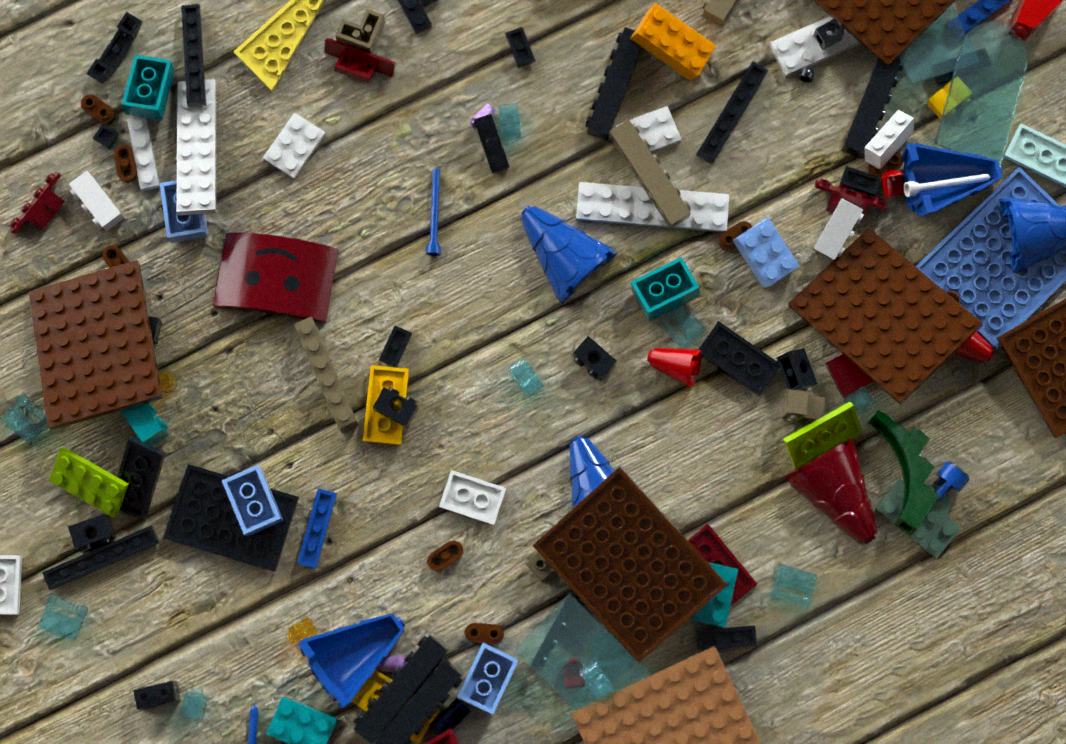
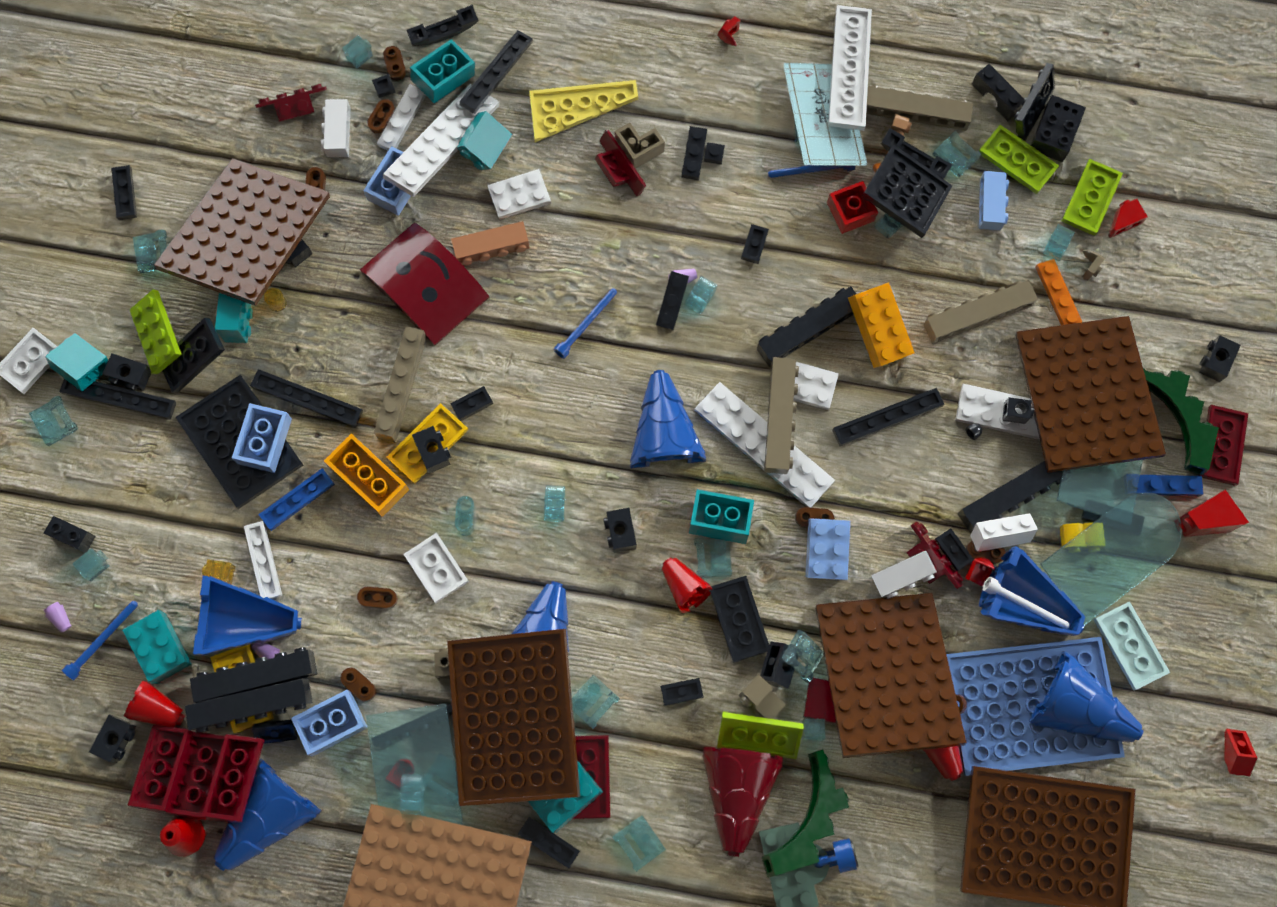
camera: 35 degrees right, 5 degrees down
none -> brick [45,333,108,391]
none -> white plate [244,521,282,599]
none -> black plate [250,369,363,428]
none -> light orange brick [324,433,409,517]
none -> clear light blue brick [342,35,373,69]
none -> nougat brick [451,221,530,266]
none -> clear light blue beam [455,496,476,536]
none -> teal brick [457,111,513,170]
none -> clear light blue plate [572,675,620,729]
none -> black plate [660,678,704,706]
none -> clear light blue plate [782,630,824,683]

